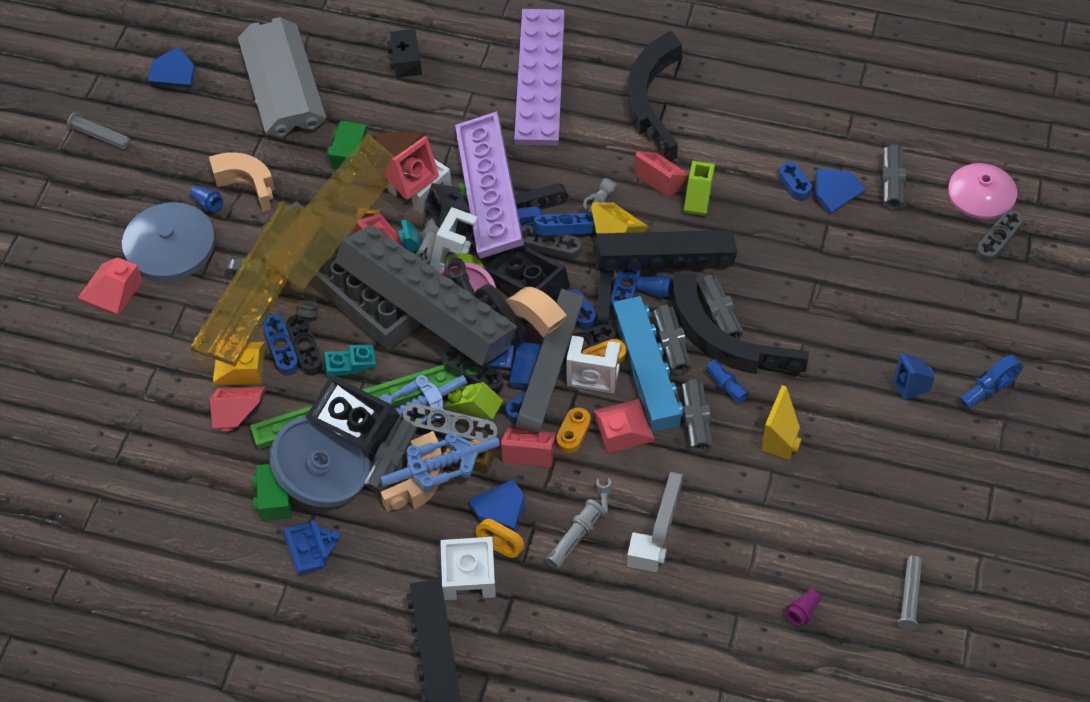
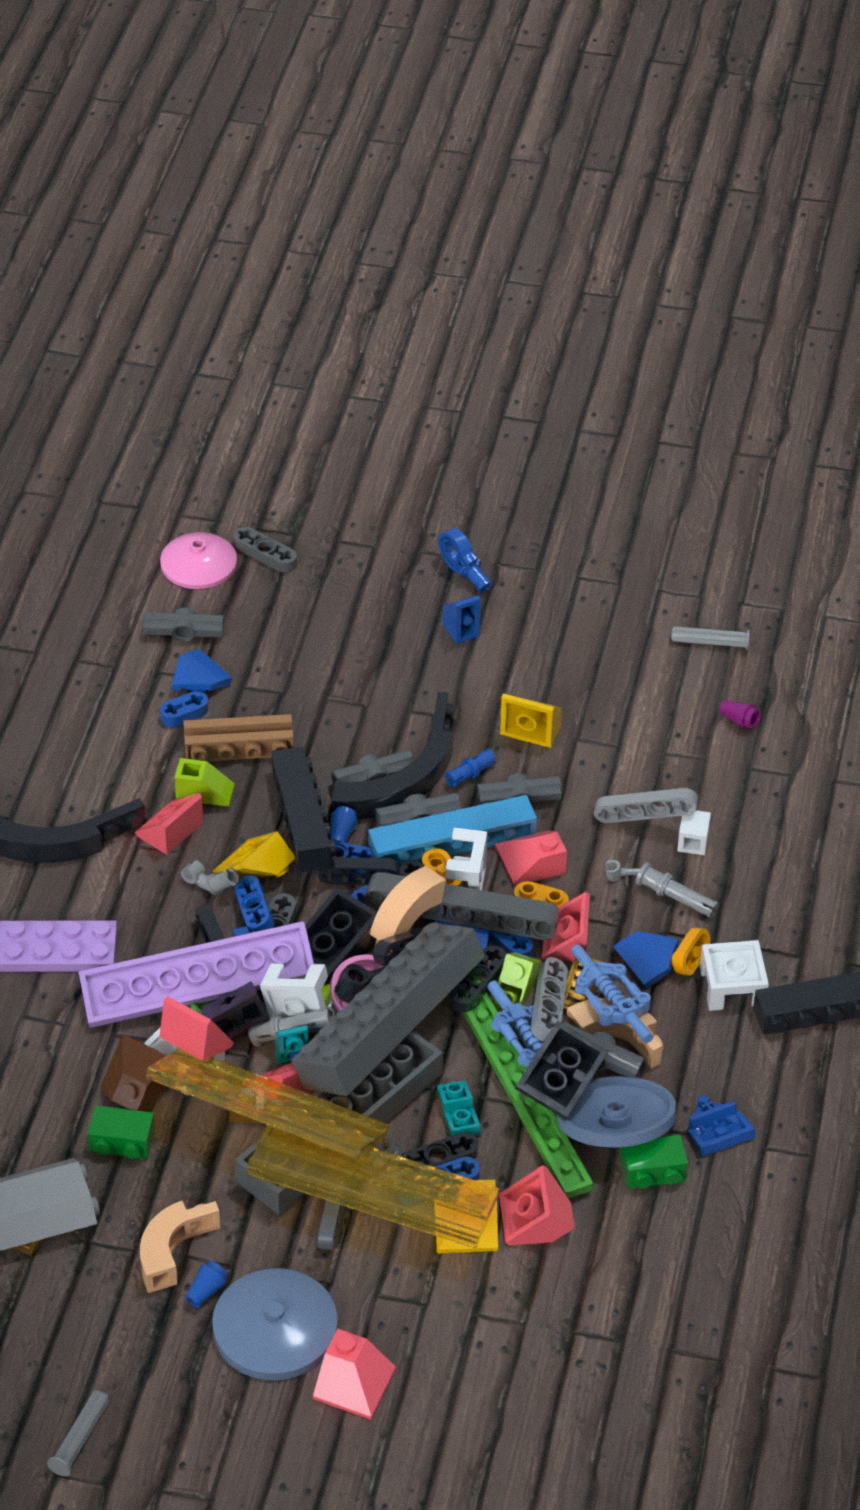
camera: 95 degrees left, 10 degrees down
none -> medium nougat brick [184,714,294,761]

